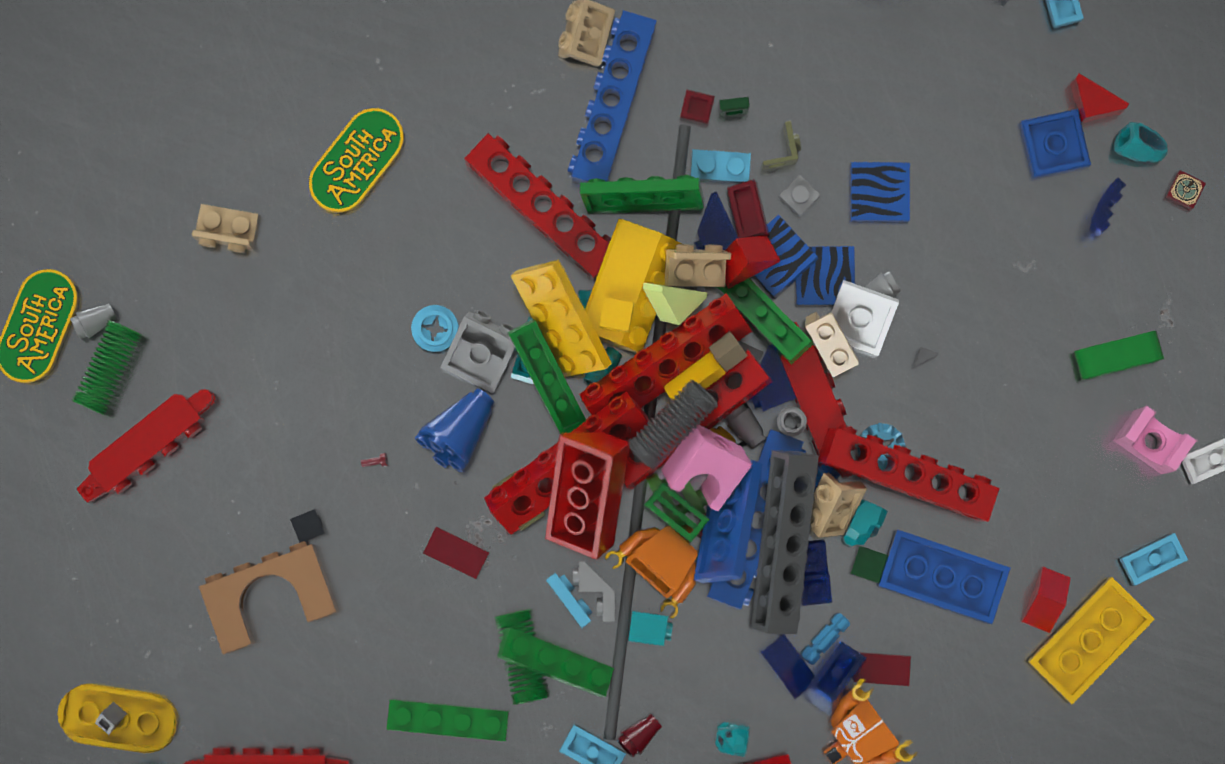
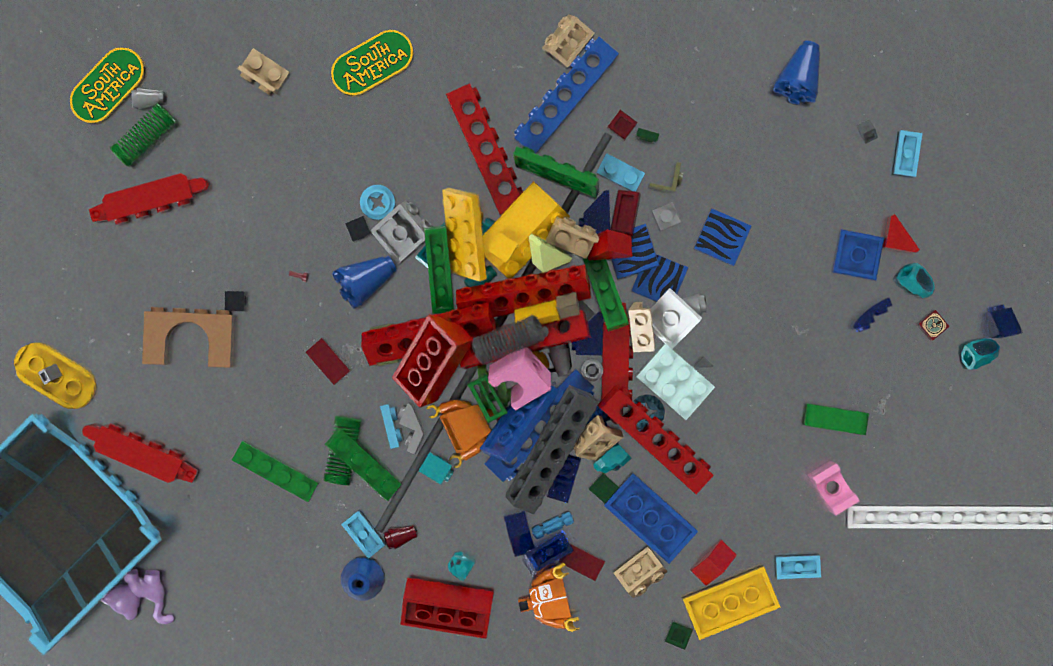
camera: 25 degrees right, 5 degrees up
none -> black piece [345,216,372,242]
none -> tan bracket [614,547,667,598]
none -> light aqua brick [636,343,715,420]
none -> dark green tile [664,620,693,650]

